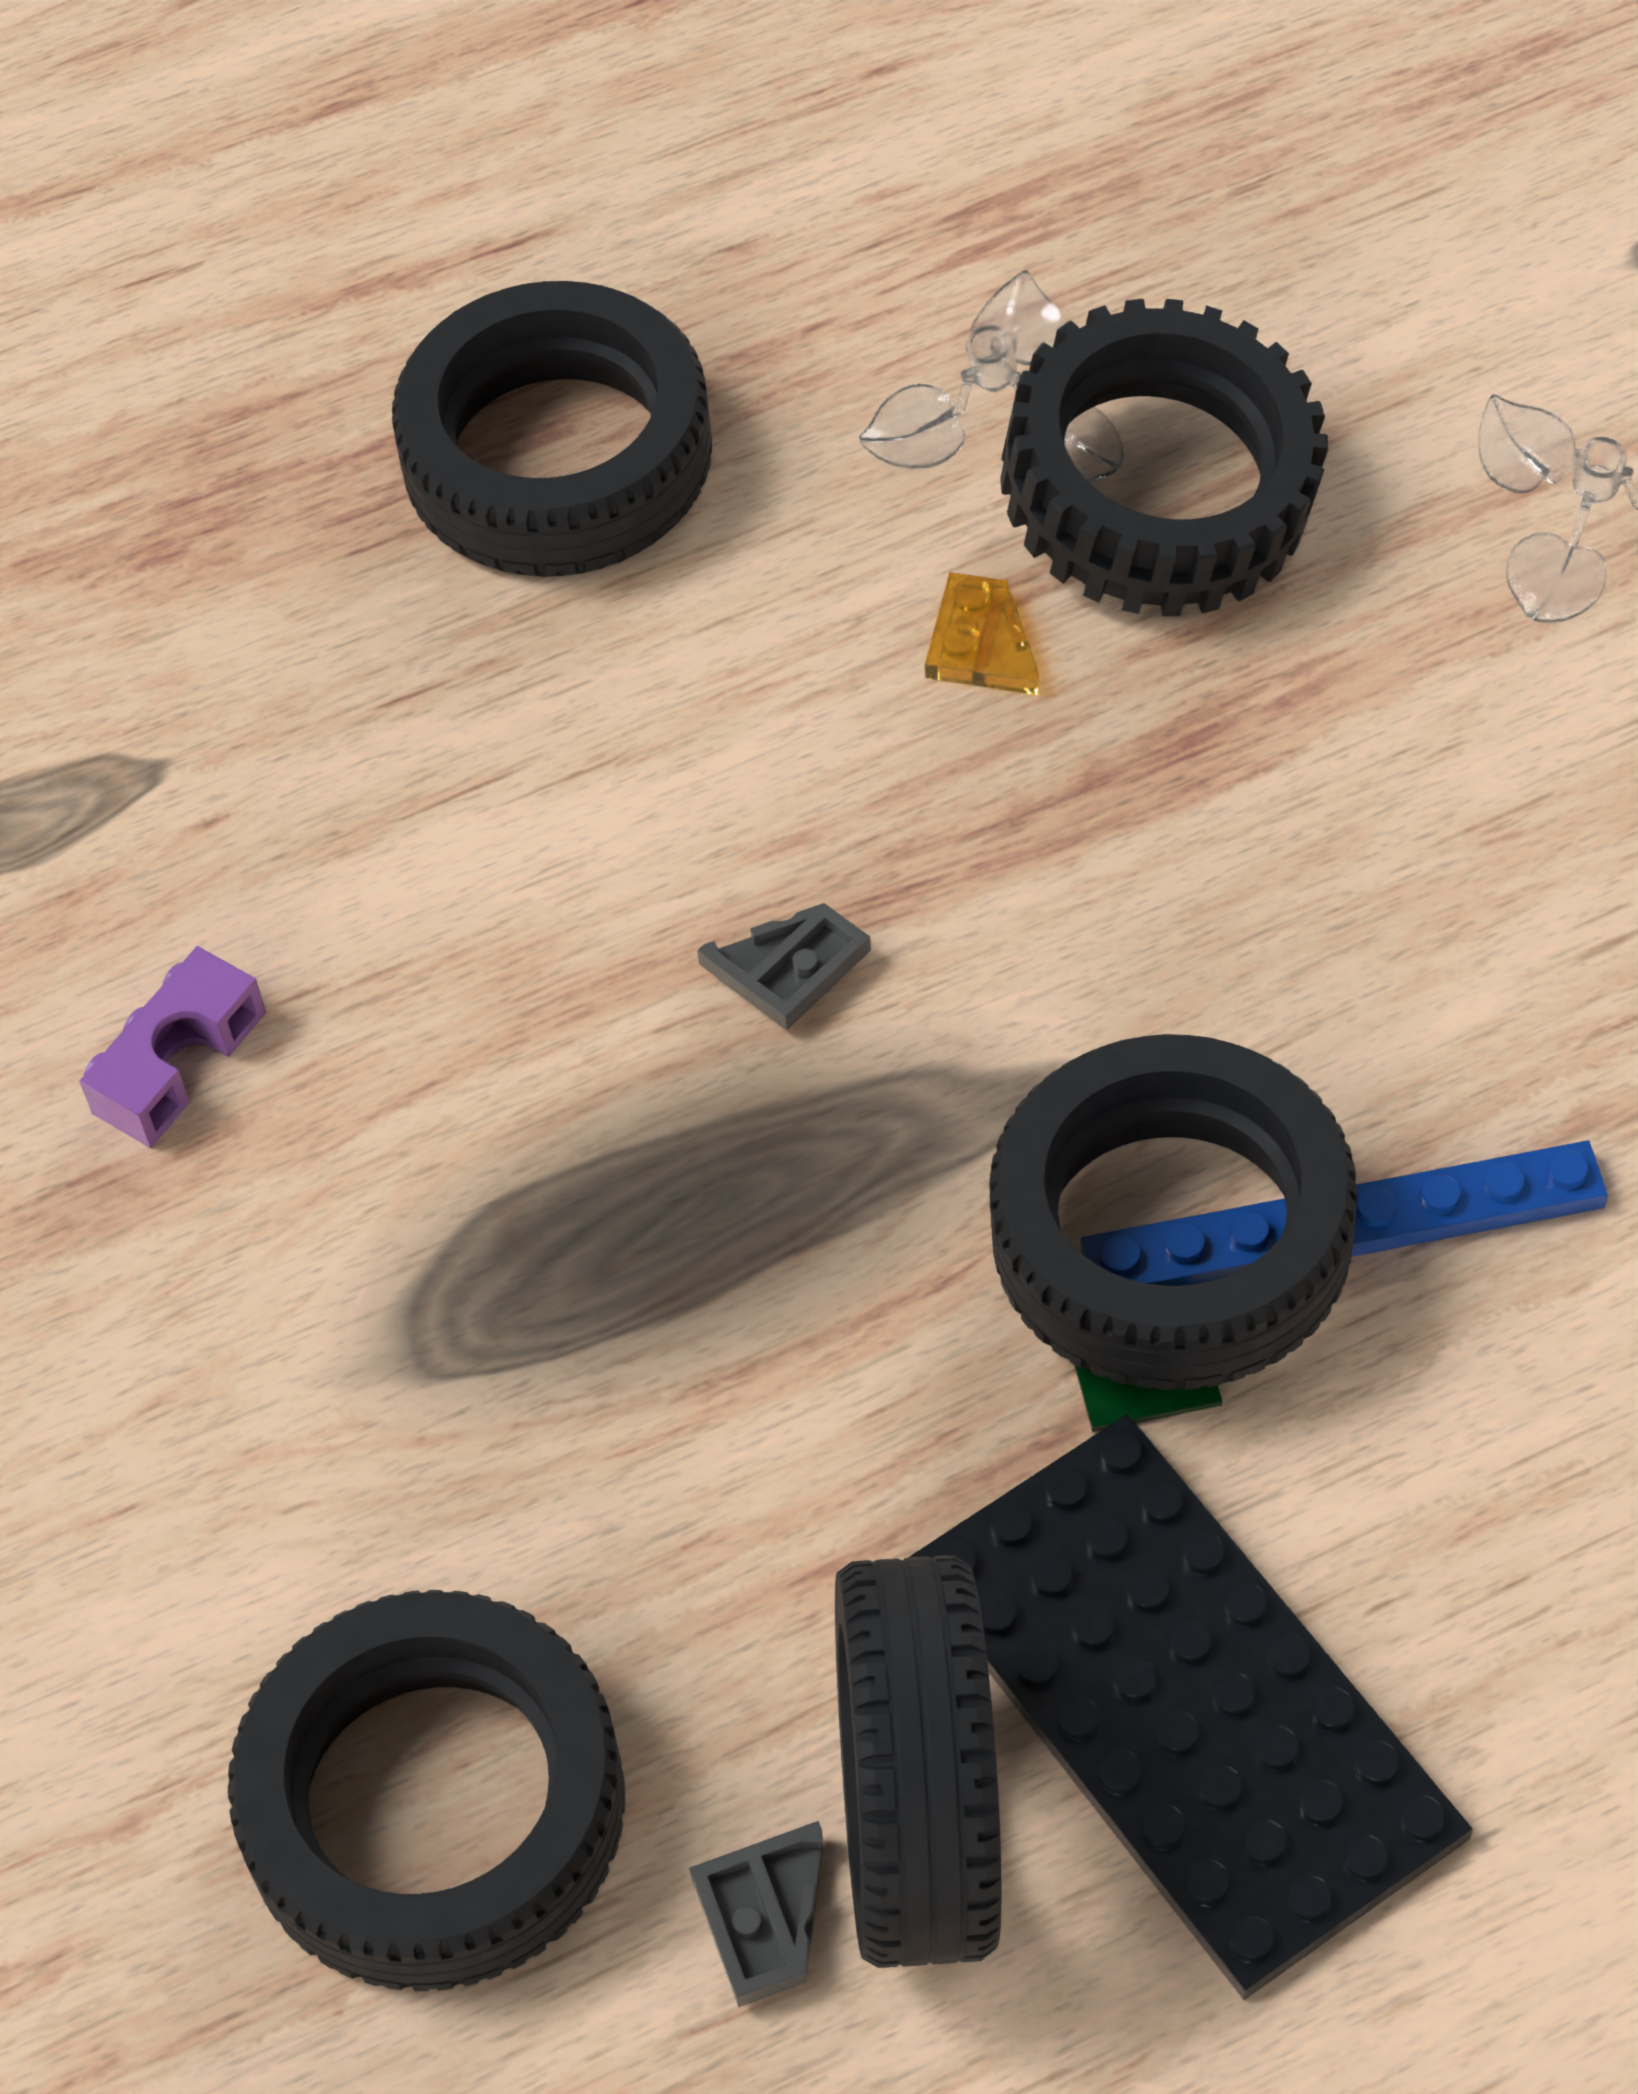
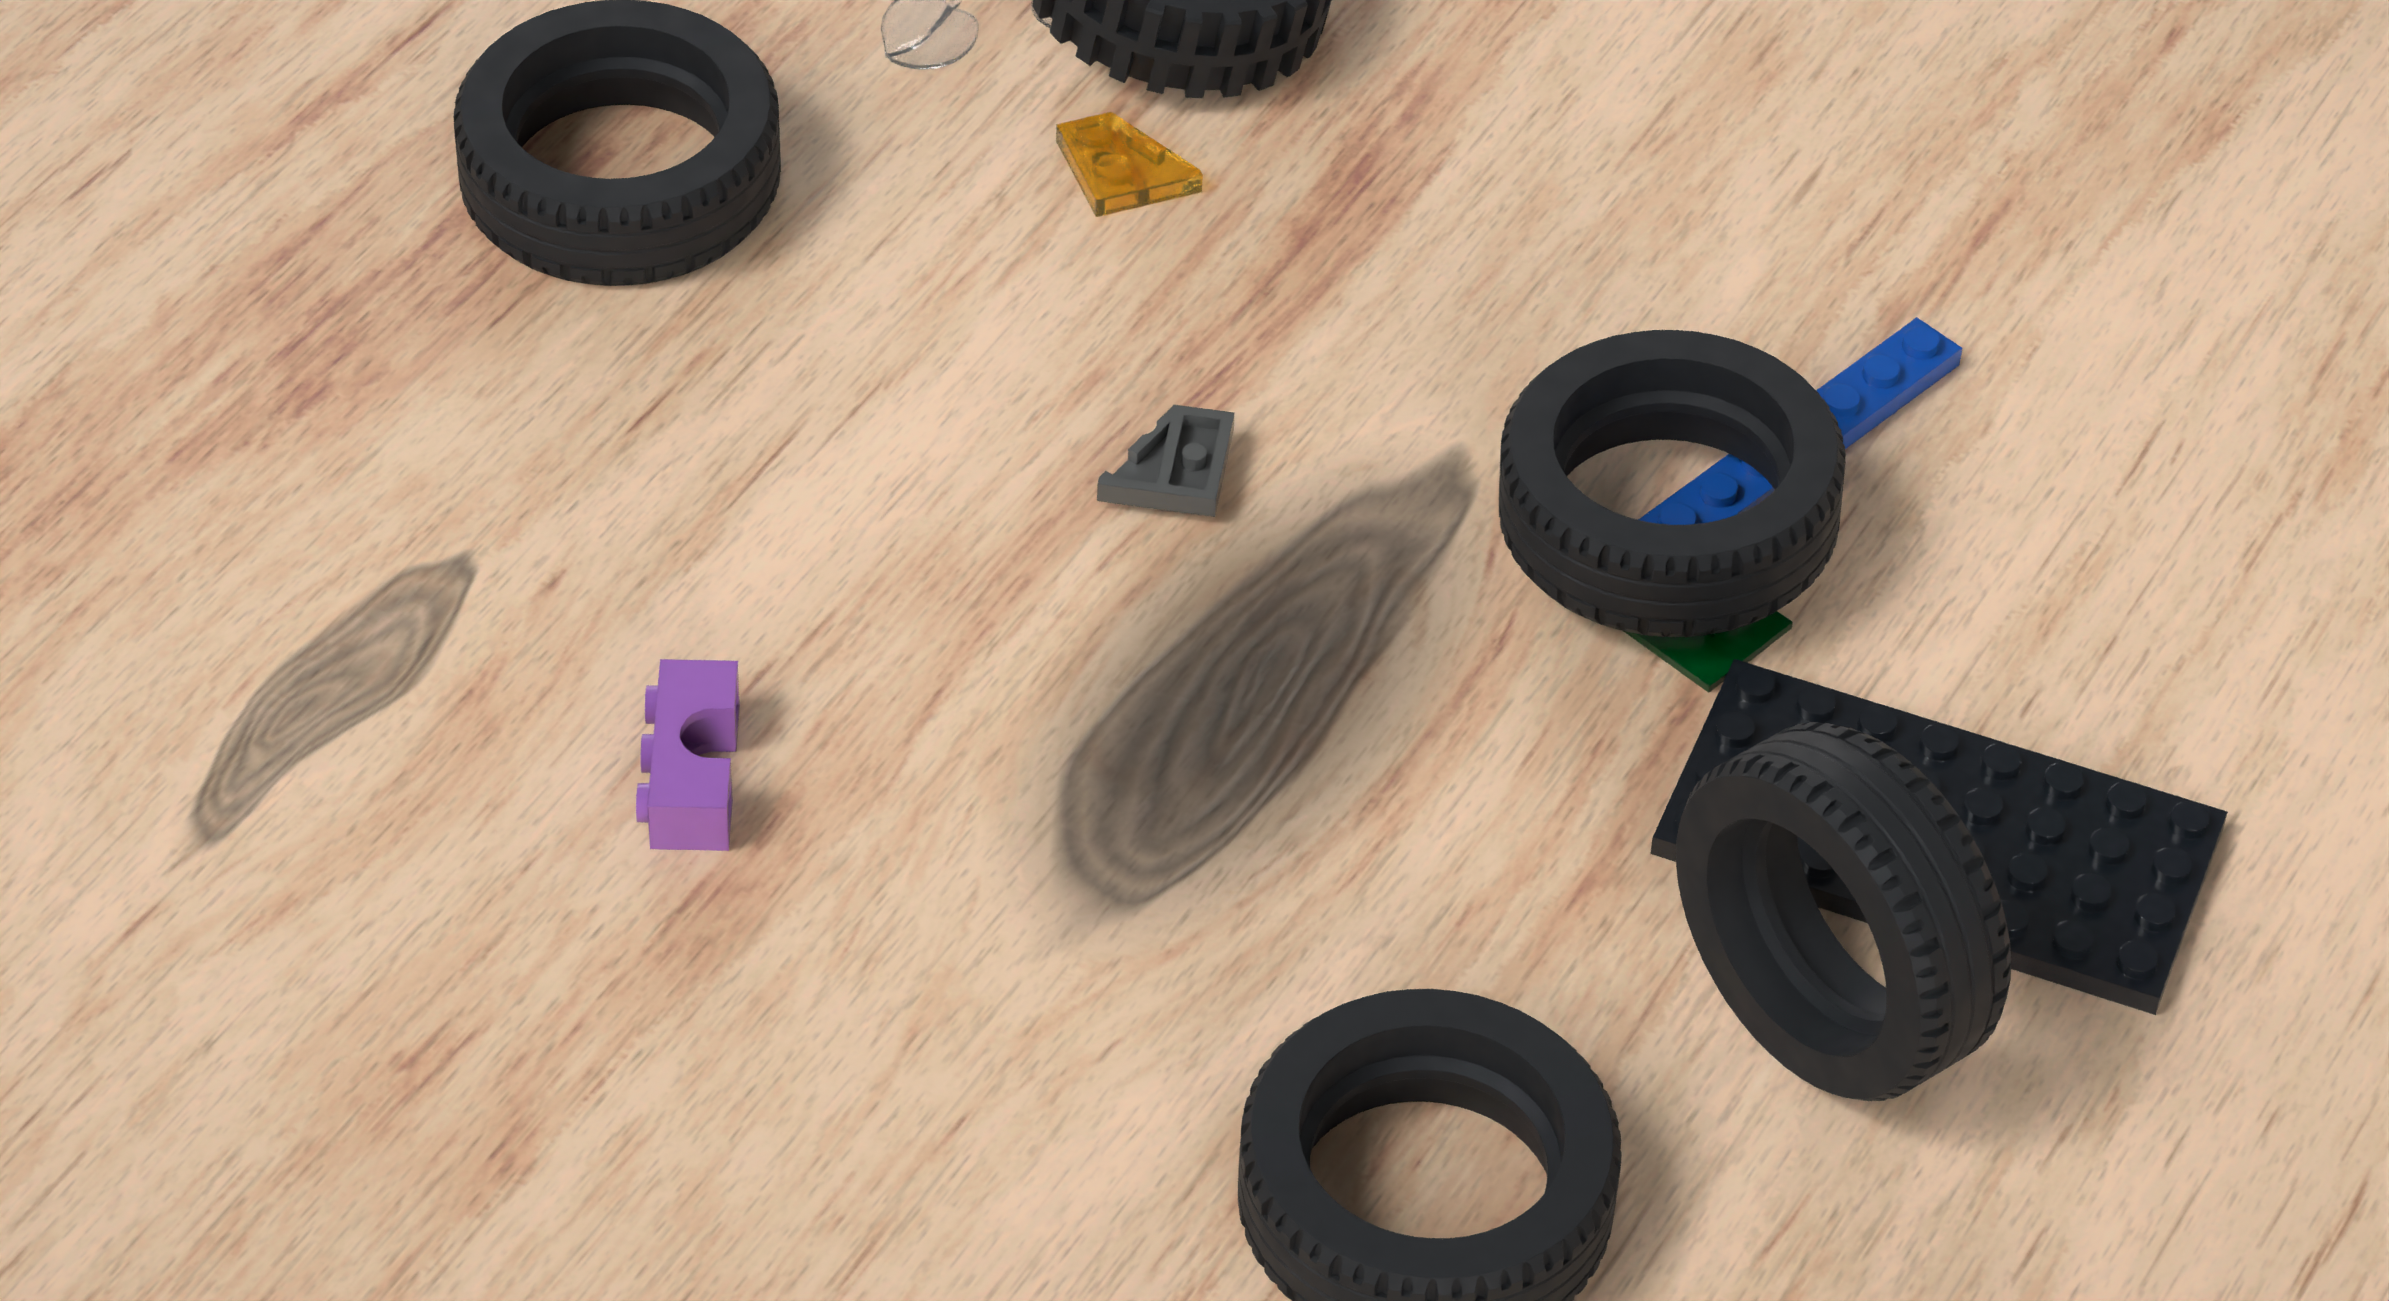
camera: 40 degrees left, 10 degrees down
dark grey wing [689,1821,824,2008] -> none

